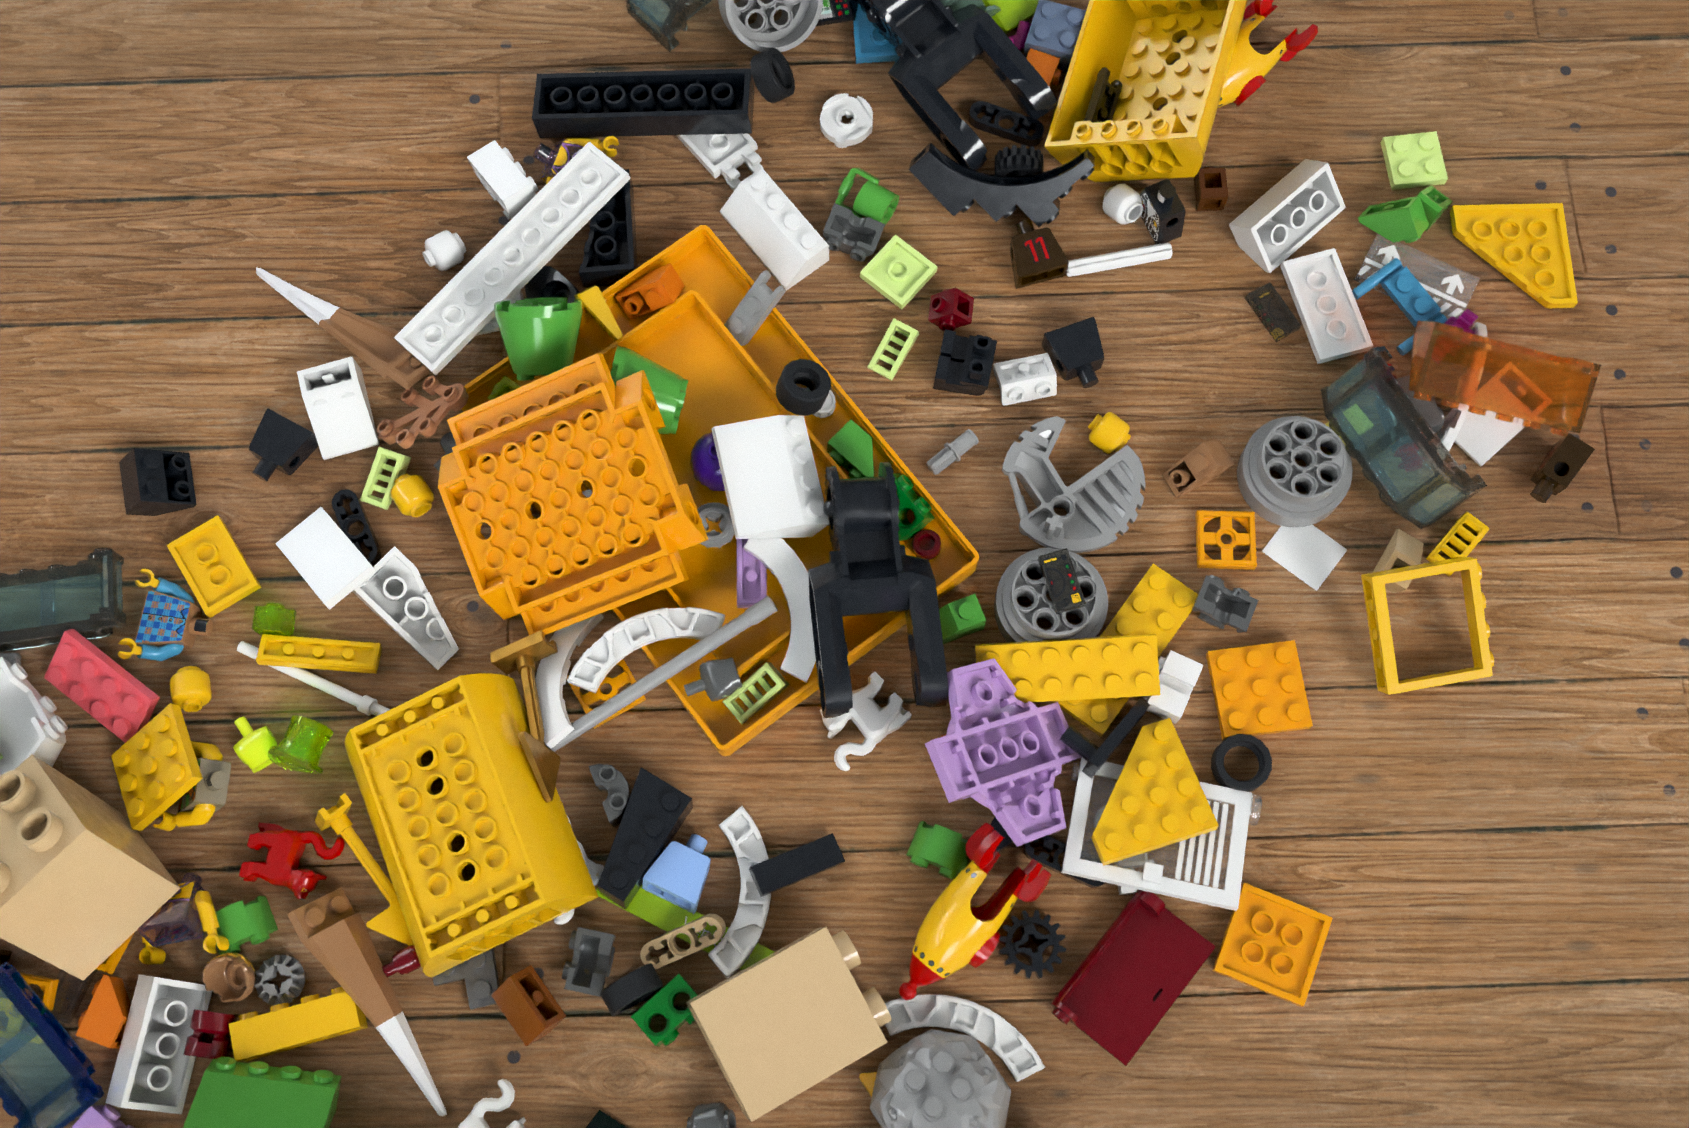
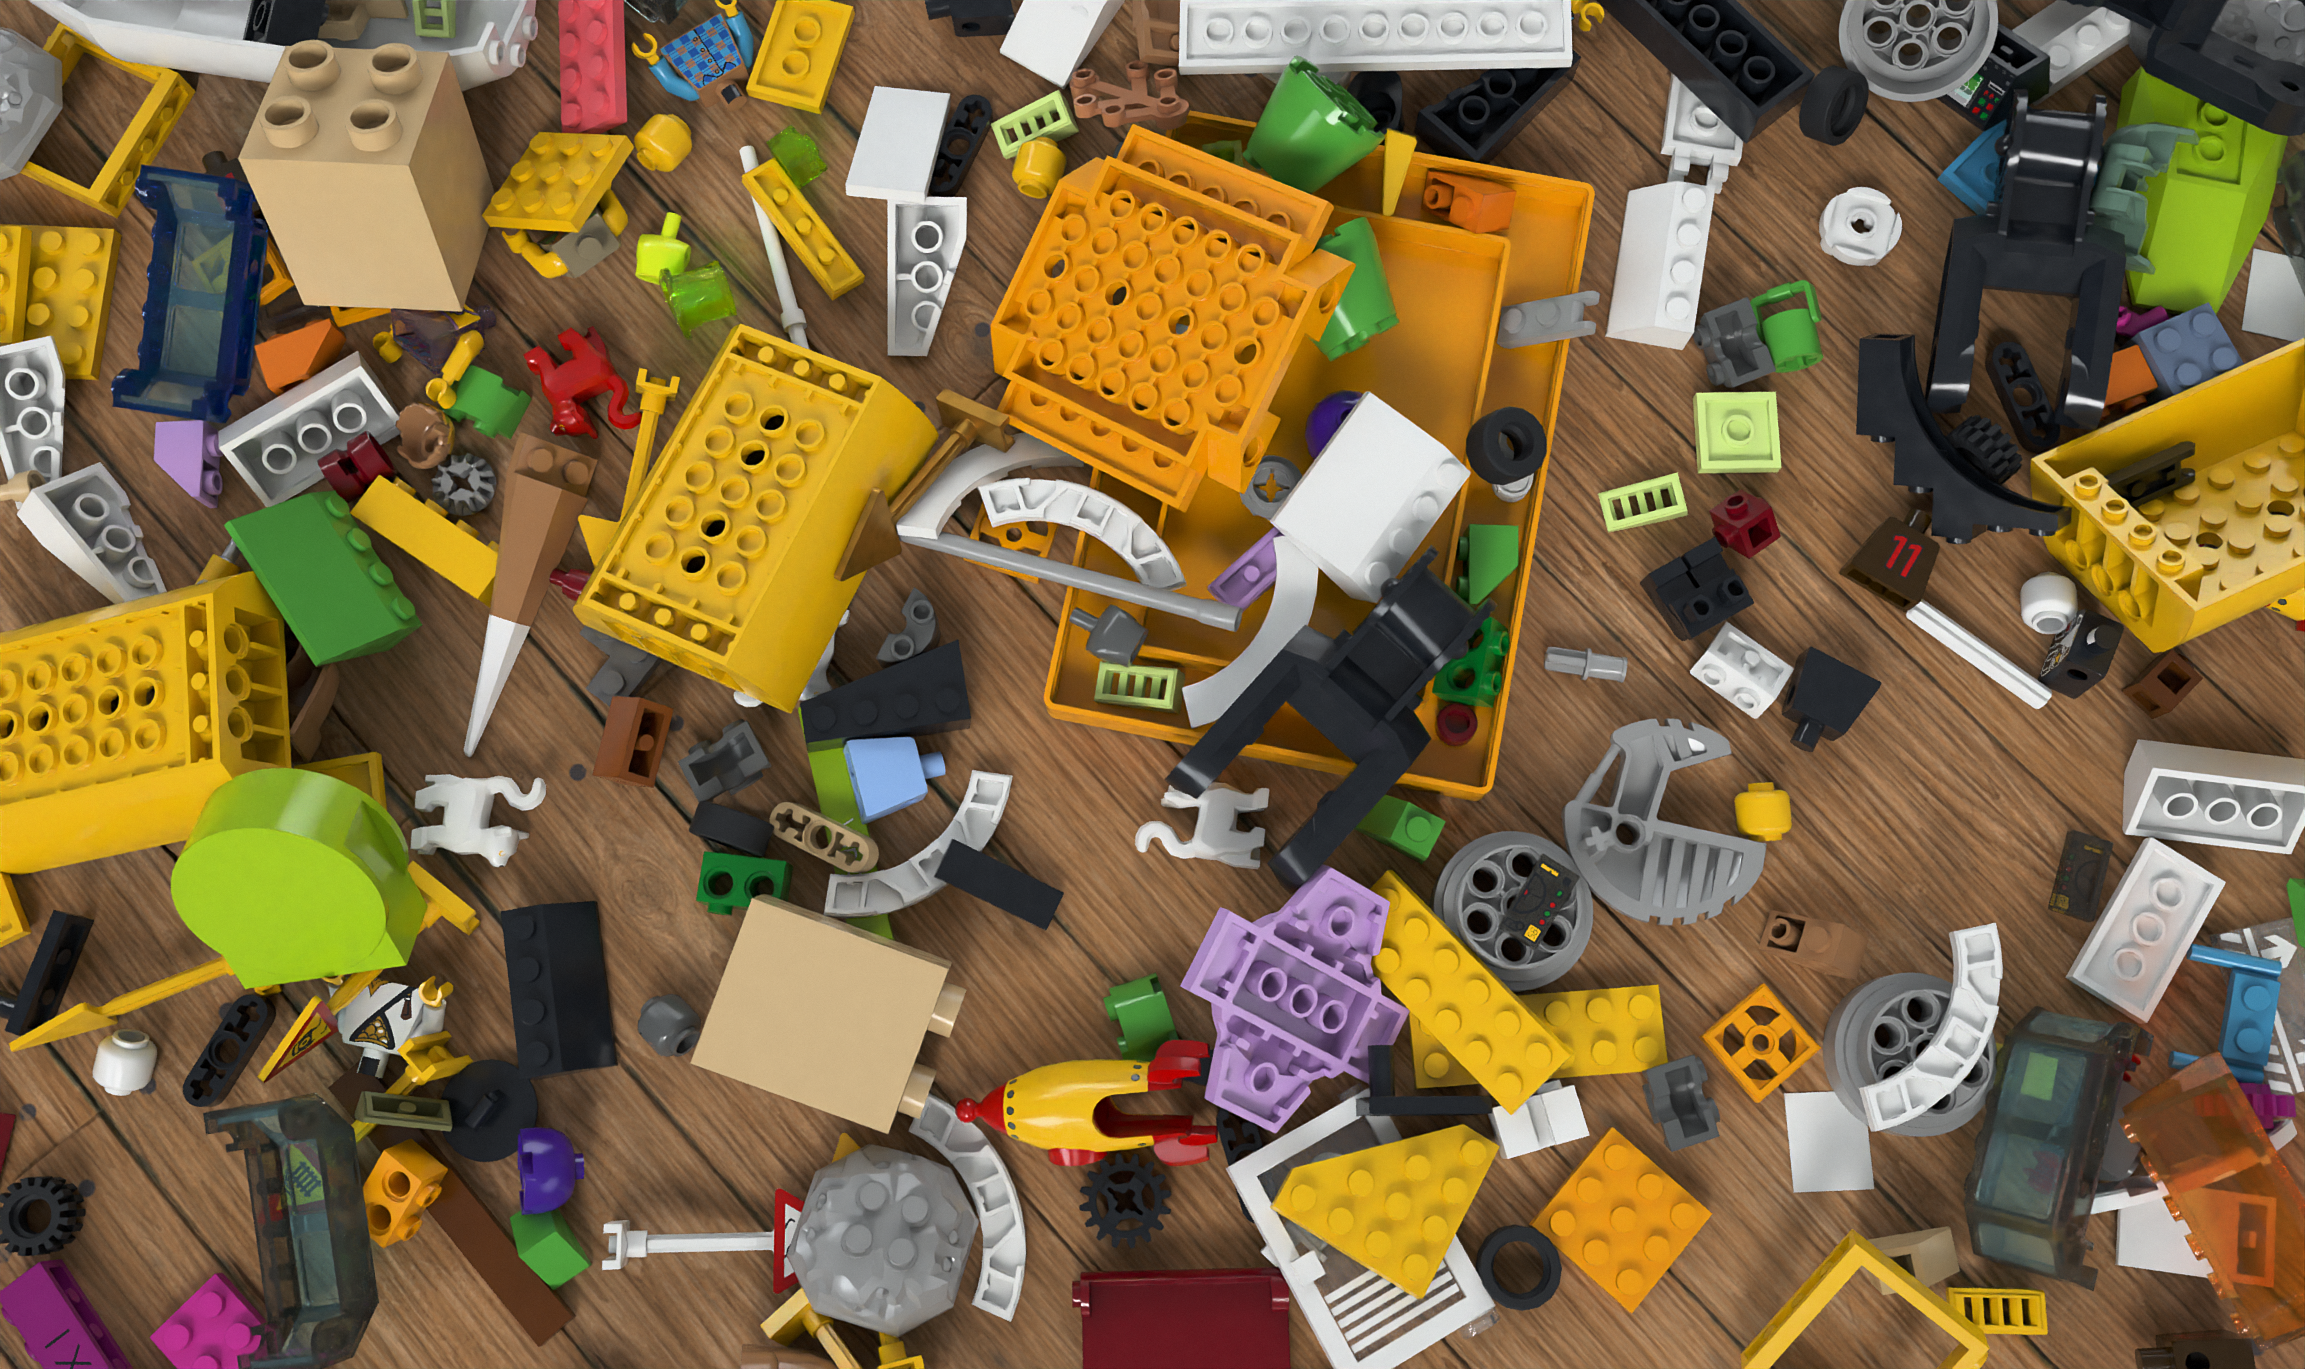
camera: 50 degrees right, 5 degrees up
none -> white tile [1859,923,2003,1132]

